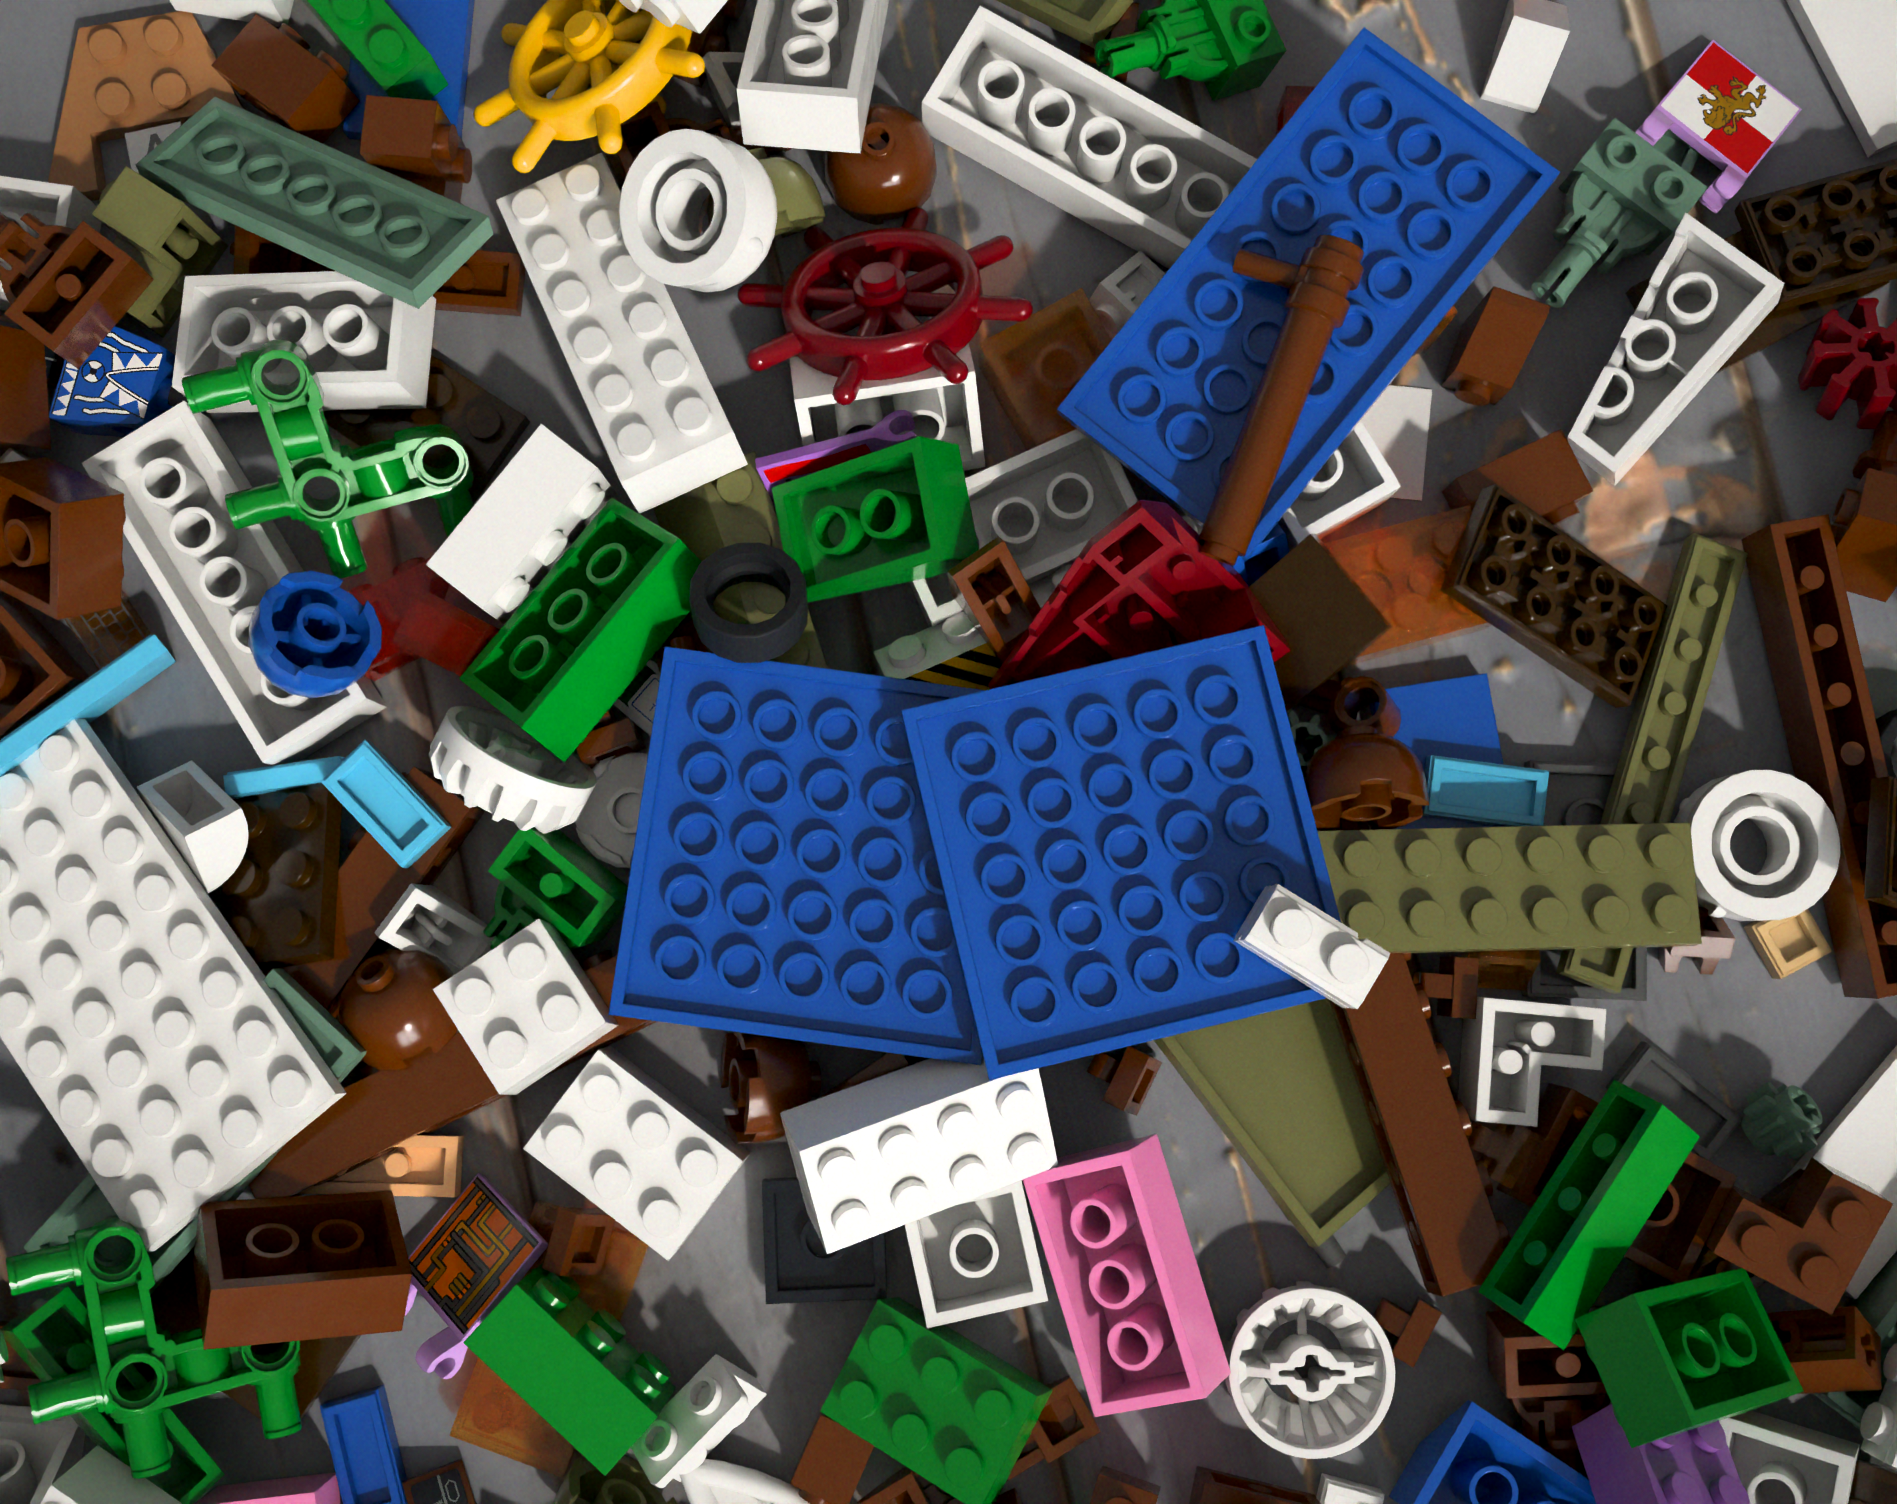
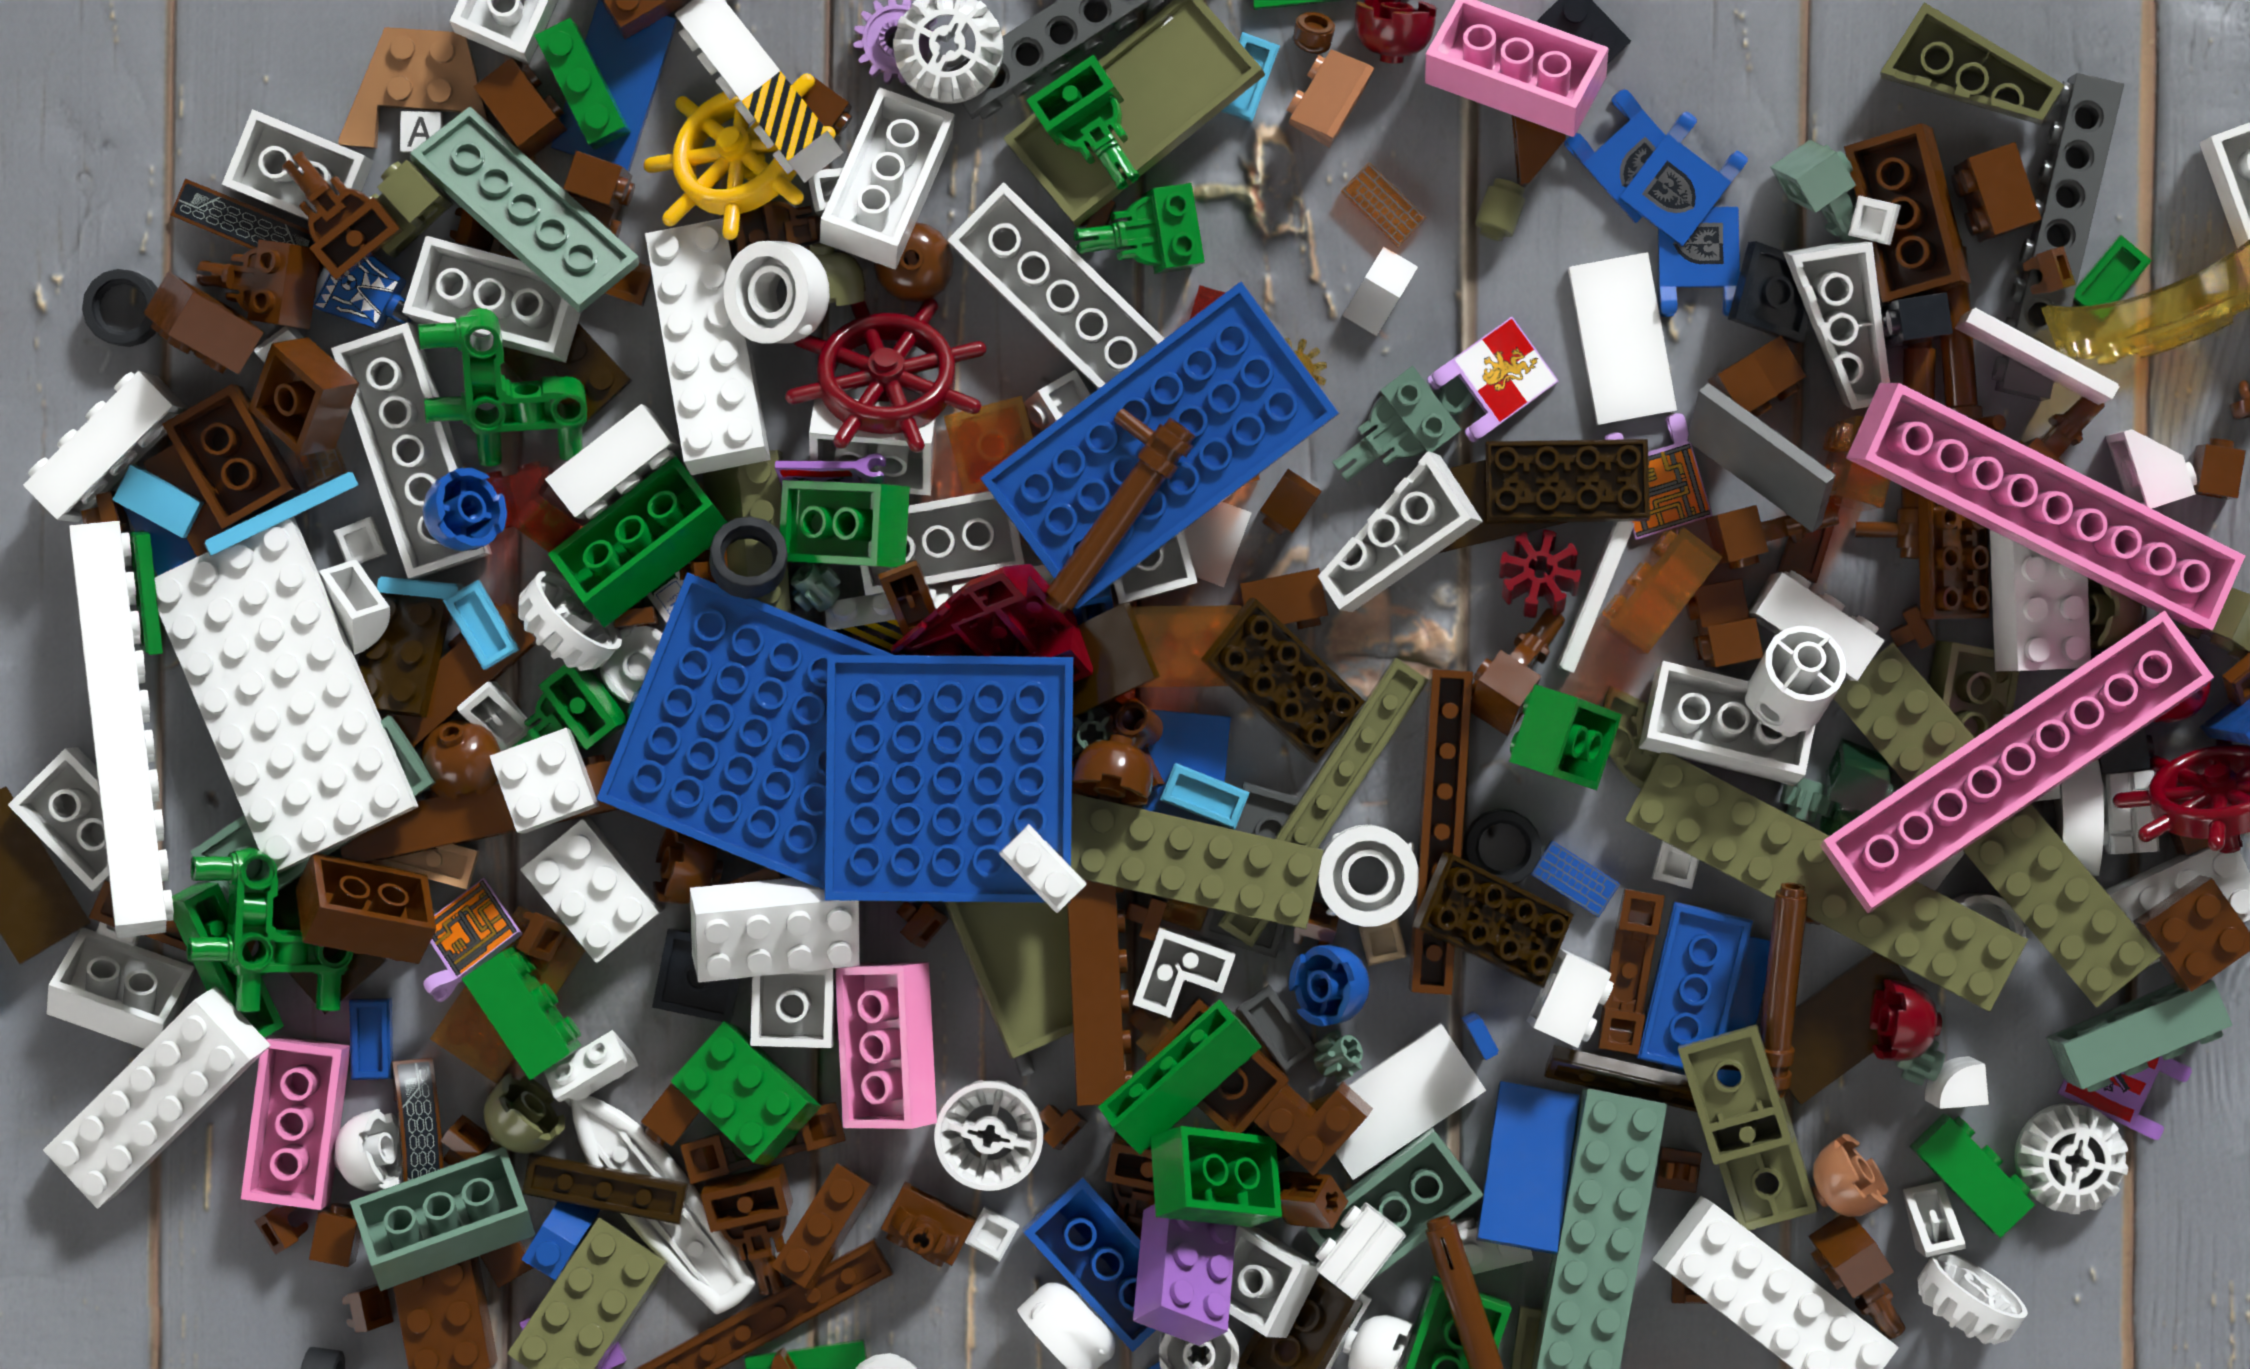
camera: 10 degrees right, 5 degrees up
none -> white tile [333,516,387,565]
none -> sand green gear [790,563,841,612]
none -> blue cylinder [1289,945,1370,1027]

